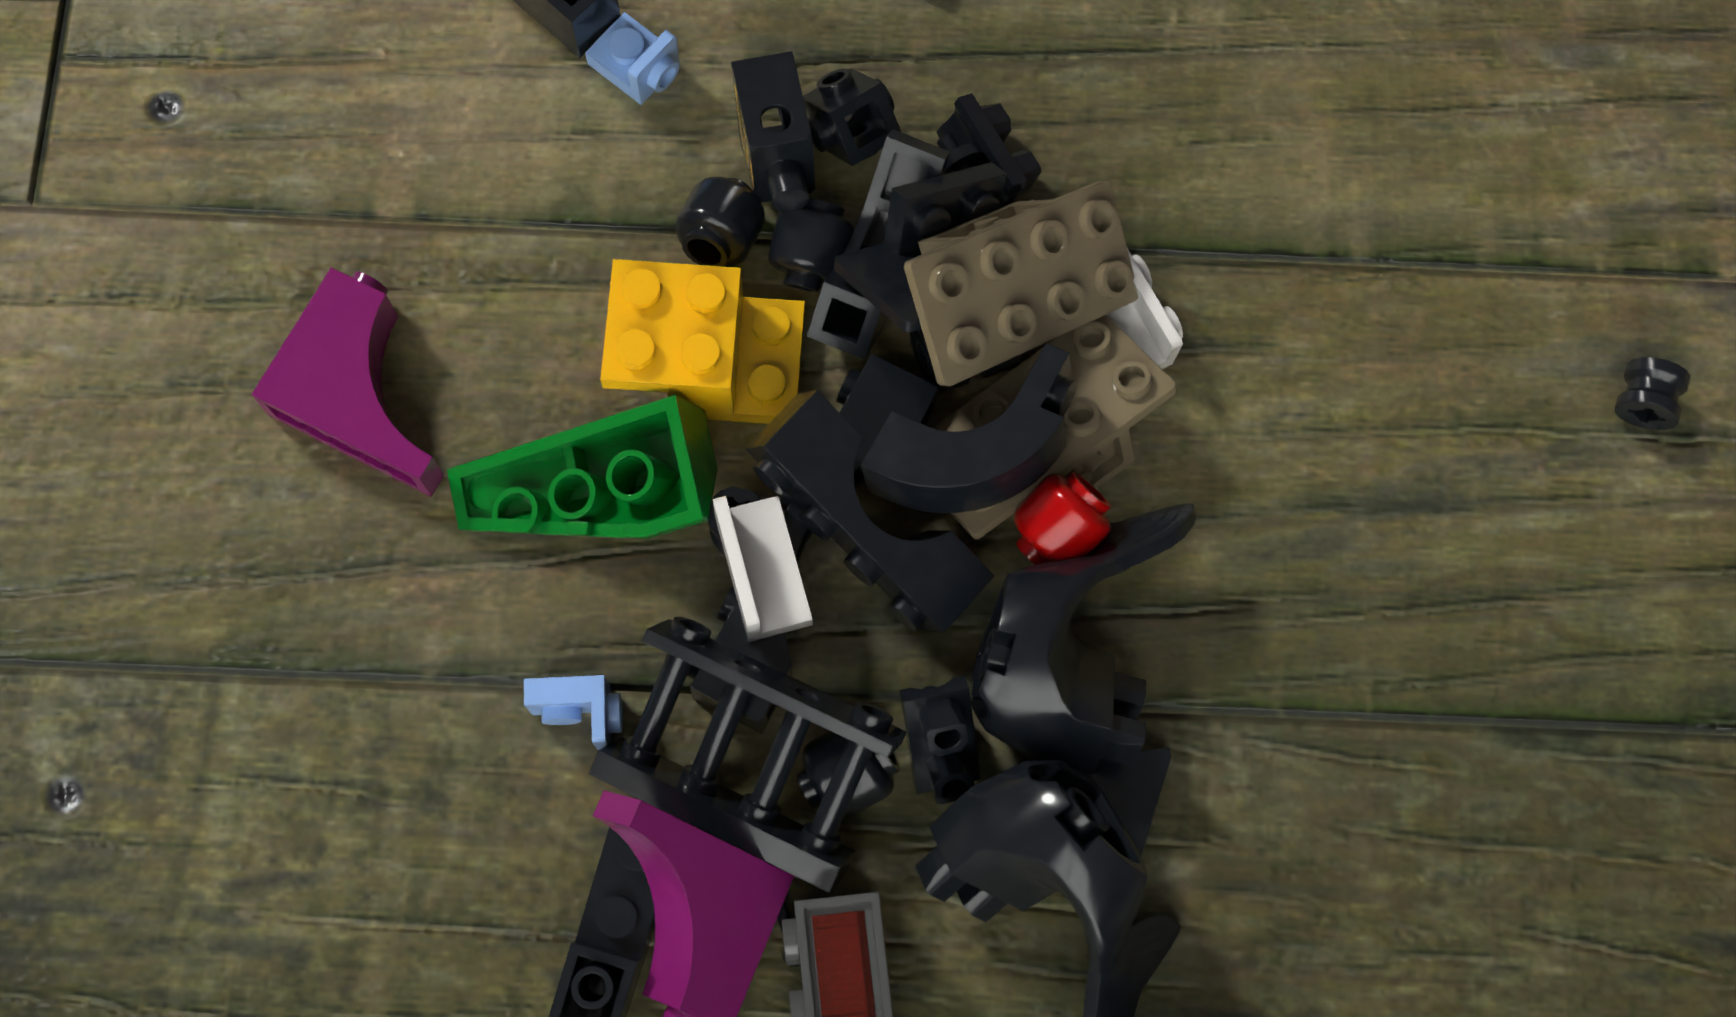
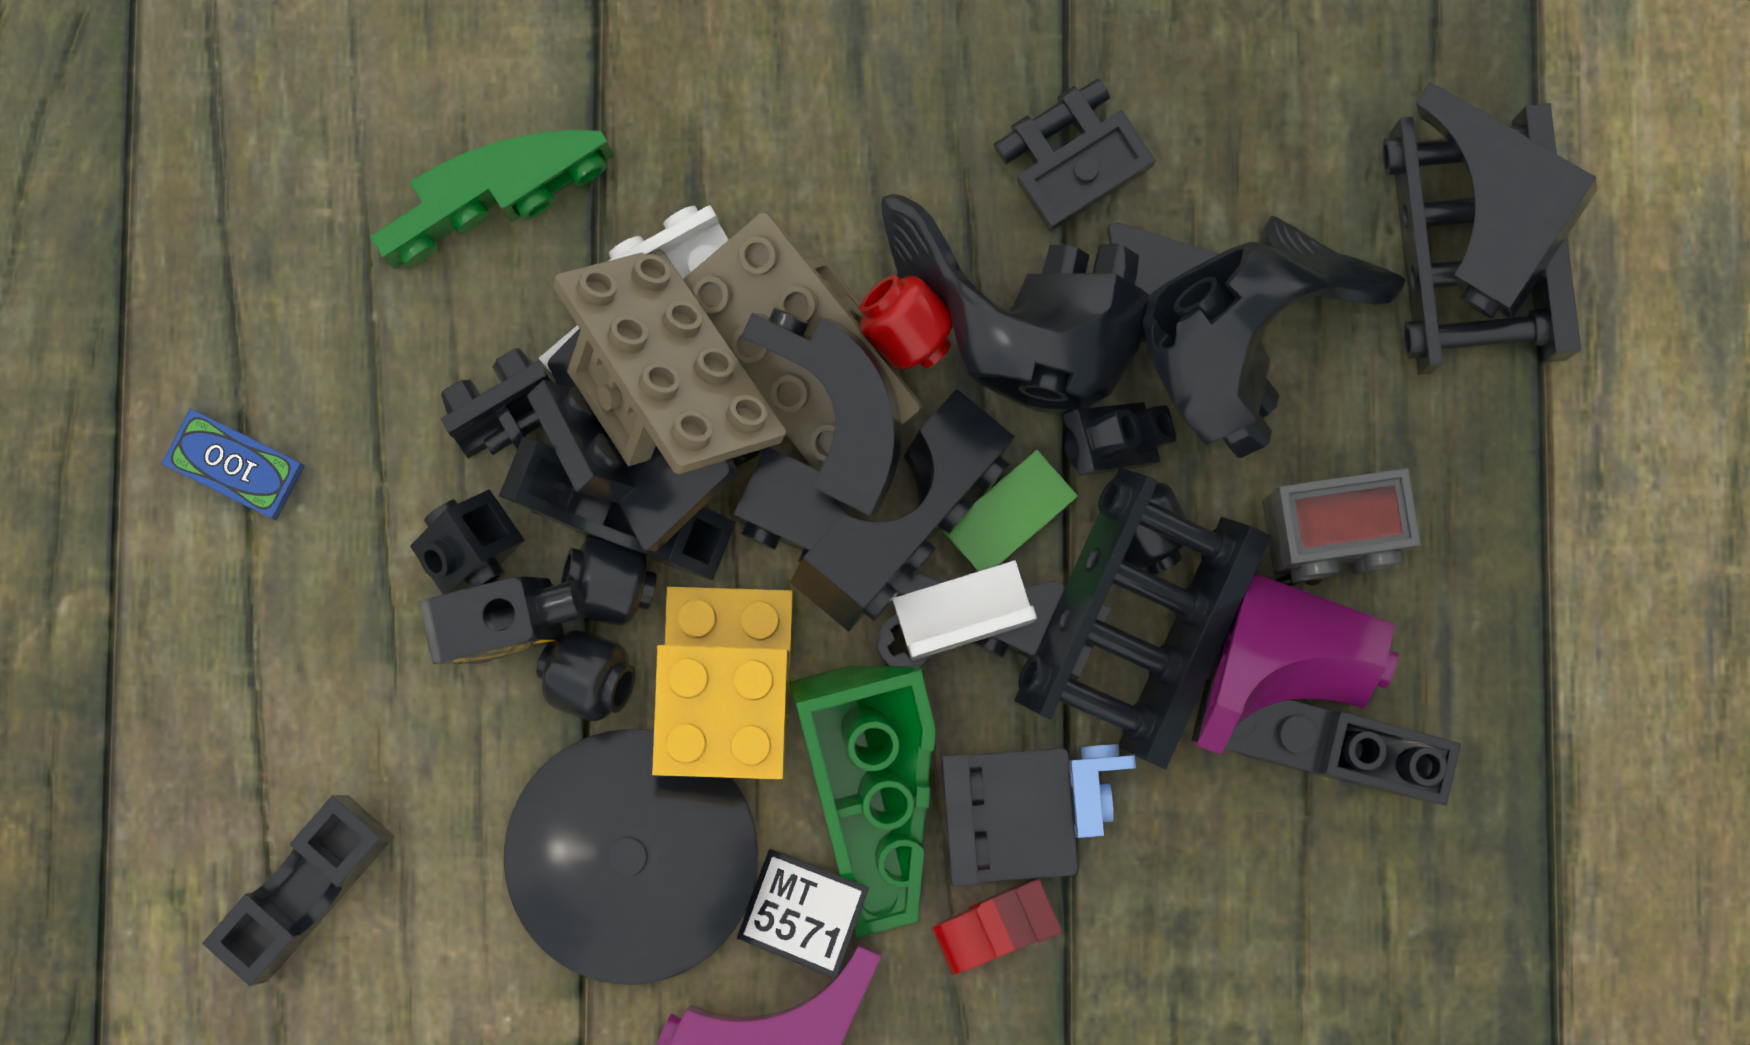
camera: 80 degrees left, 10 degrees up
light blue bracket [585,12,680,105] -> none
none -> green slope [369,130,614,269]
none -> black dish [504,729,759,985]
none -> white sticker [737,849,870,979]
none -> leg [931,878,1063,975]
none -> black bracket [941,748,1078,887]
none -> bright green tile [942,450,1078,572]
none -> black plate [993,78,1156,232]

